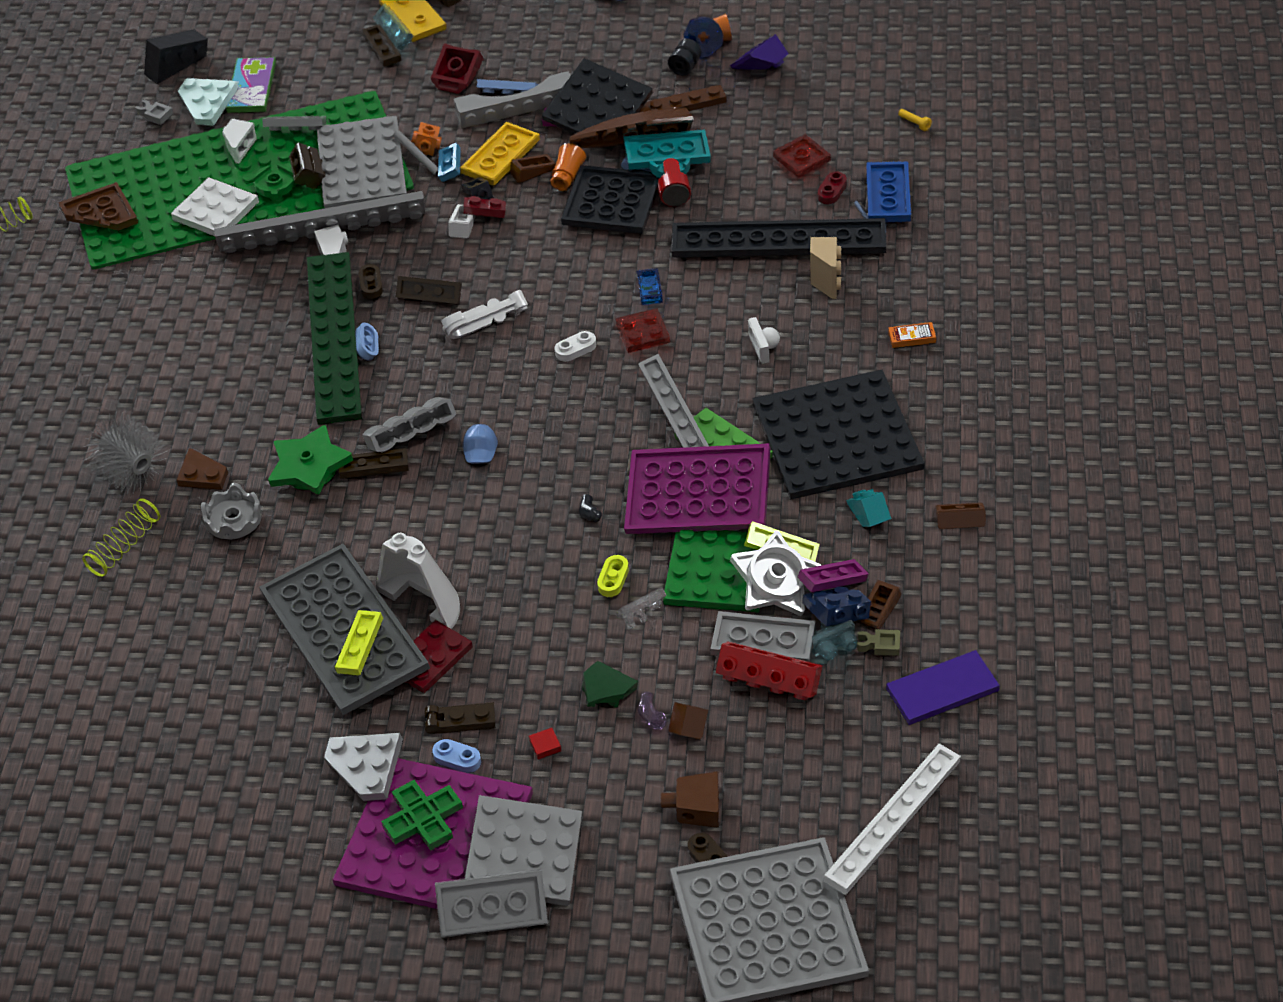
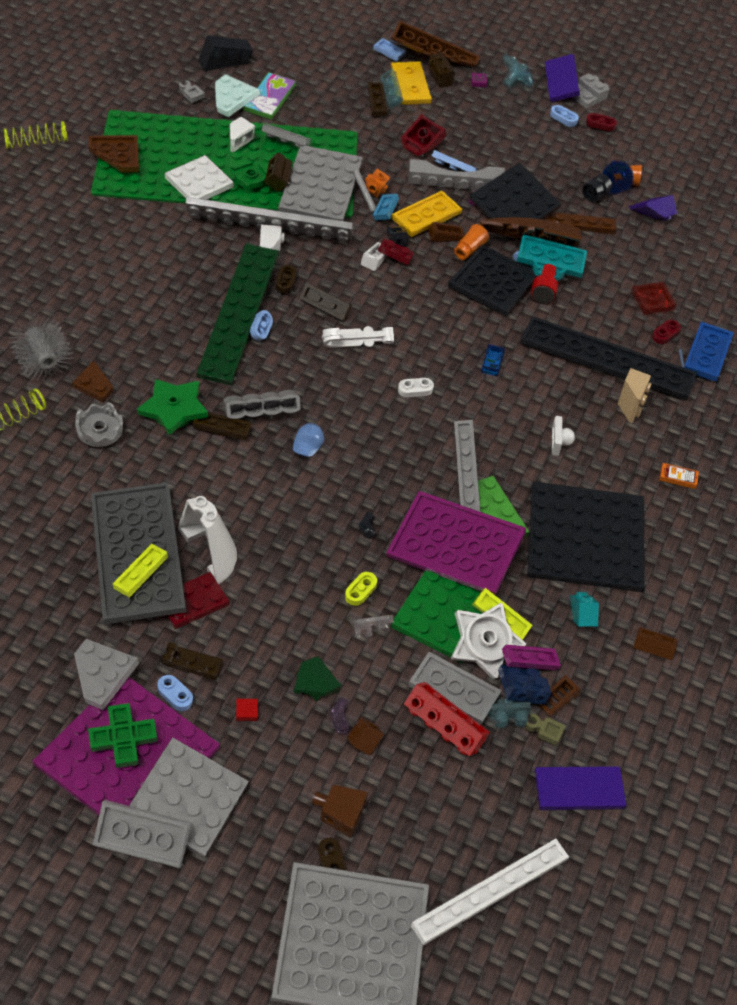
camera: 10 degrees right, 5 degrees up
clear red plate [616,308,670,353] -> none

